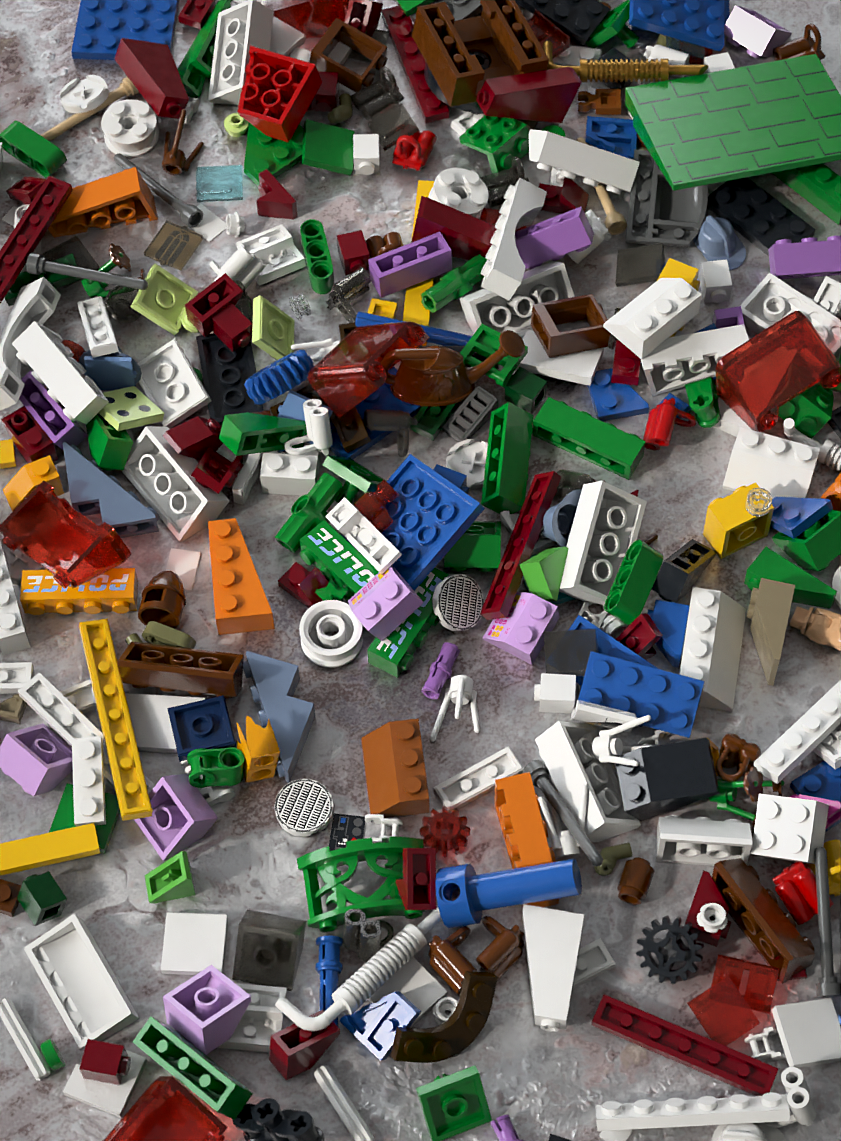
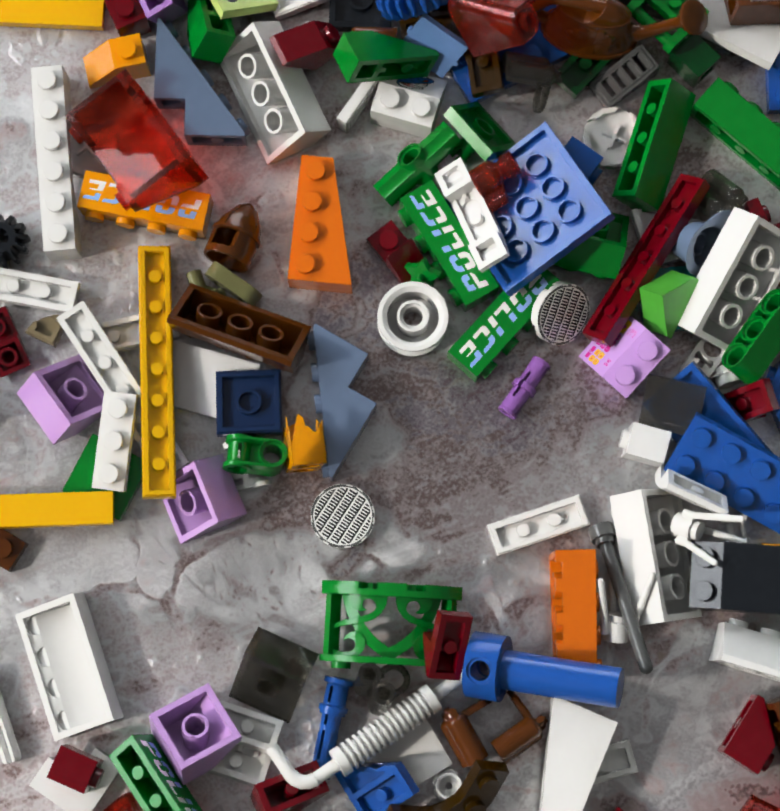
camera: 10 degrees right, 20 degrees up
dark green brick [17,871,67,926] -> none
green tile [40,1038,65,1071] -> none
bright green slope [145,851,196,904] -> none
white tile [161,912,228,975] -> none
white sticker [166,548,201,591] -> none
dark red bracket [191,447,244,494] -> none
white piece [284,399,333,456] -> none
black sticker [329,813,365,851] -> none
lavender slope [348,565,424,641] -> none
dark orange slope [361,718,430,818] -> none
white piece [365,814,403,843] -> none
clear red gear [419,805,470,858] -> none
white plant [430,675,480,742] -> none
olive arm [595,842,632,876] -> none
reddish brown brick [617,857,655,905] -> none
black gear [636,916,704,984] -> none
white plate [697,903,728,933] -> none

